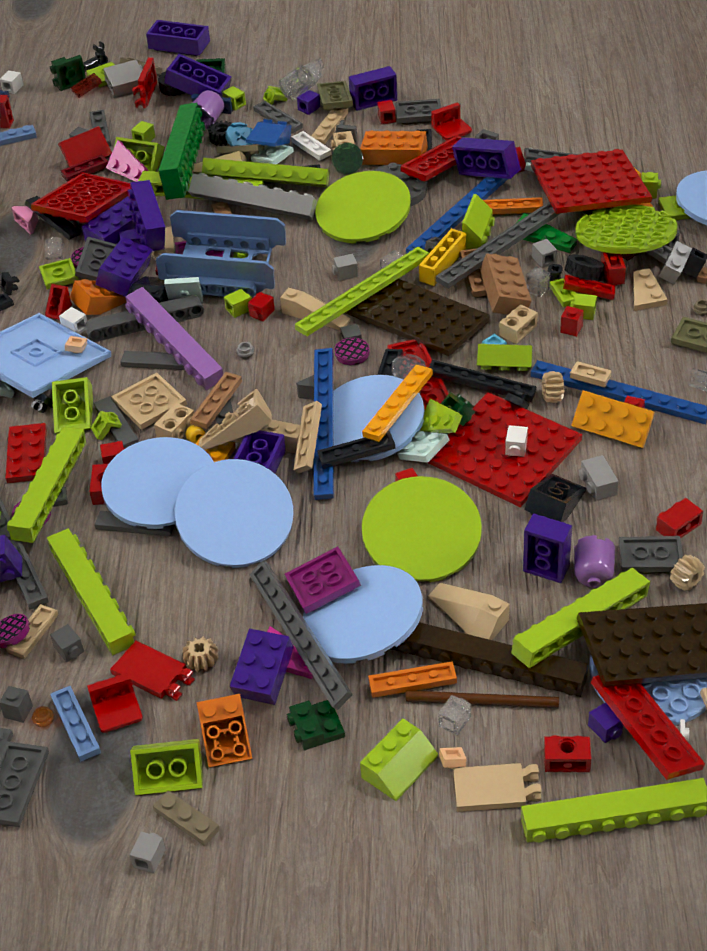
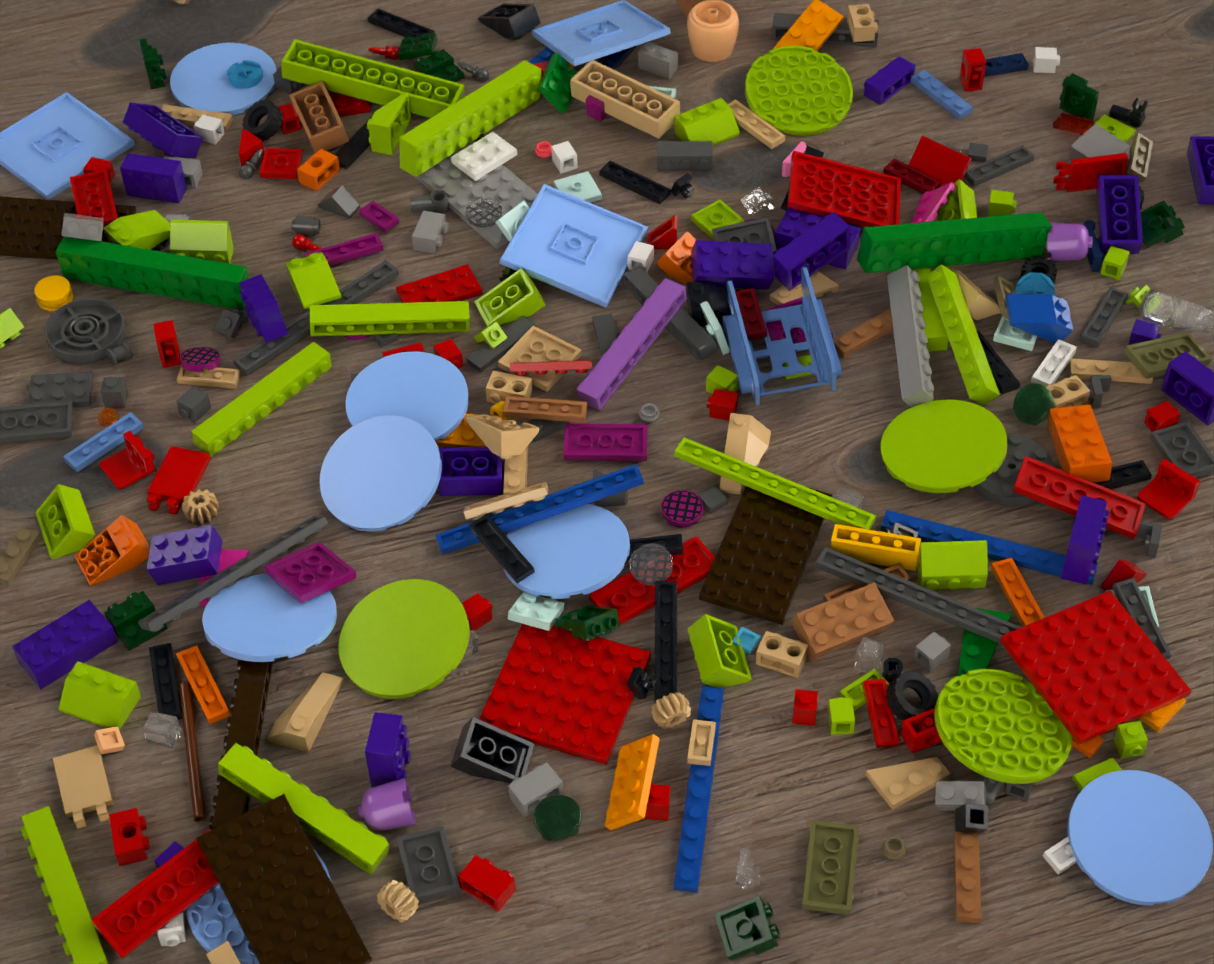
camera: 70 degrees right, 5 degrees up
light nougat plate [65,336,87,353] -> none
light grey brick [332,254,358,281] -> none
light orange plate [362,364,433,442] -> none
lime wing [419,399,462,433] -> none
white brick [505,425,528,457] -> none
none -> dark purple brick [12,600,117,690]
none -> black tile [149,643,182,724]
none -> red plate [510,360,592,375]
none -> clear green tile [534,795,582,840]
none -> magenta plate [563,423,647,461]

